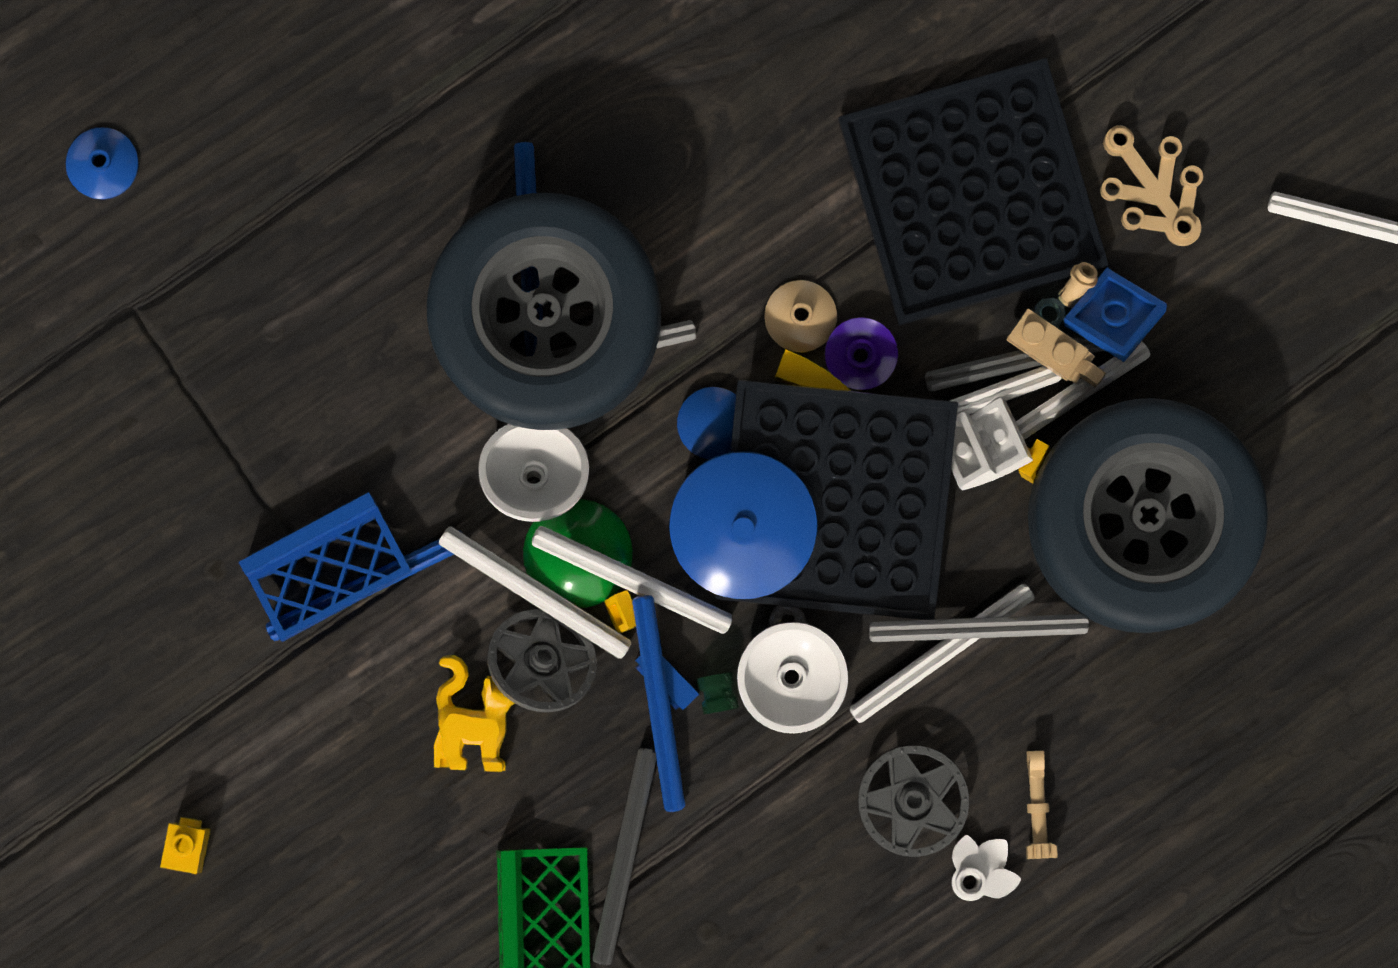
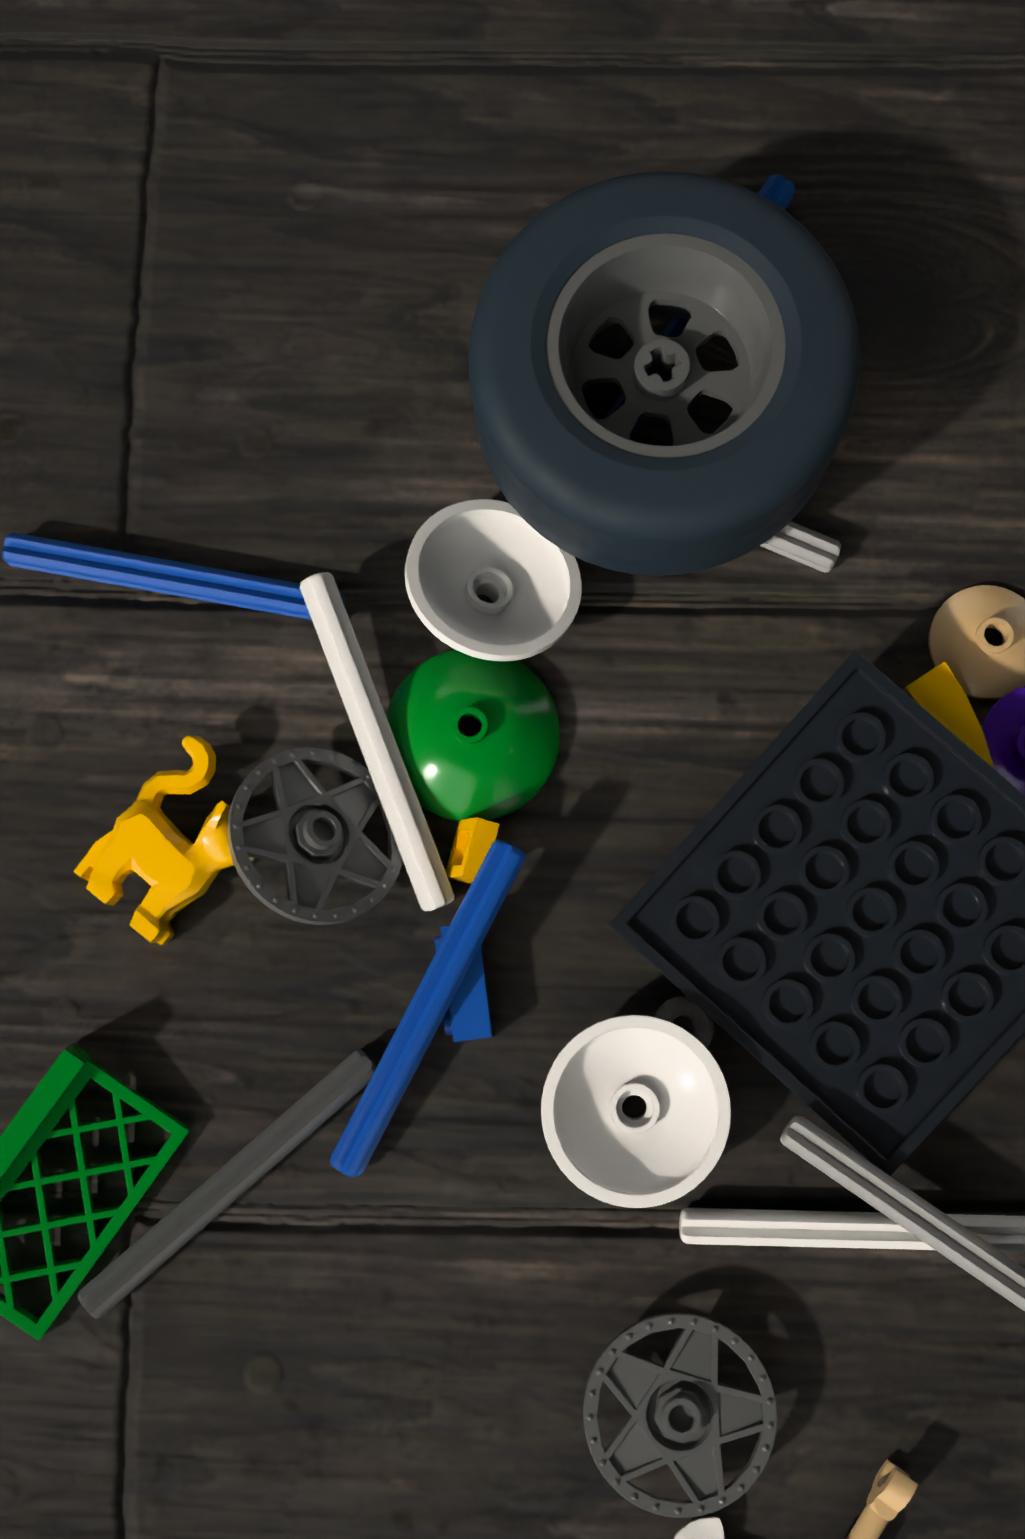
camera: 45 degrees right, 5 degrees down
blue fence [239,492,412,642] -> none
white axle [532,526,732,634] -> none
blue dish [669,451,817,599] -> none
blue dish [677,387,736,459] -> none
clear green wheel [697,672,739,715] -> none

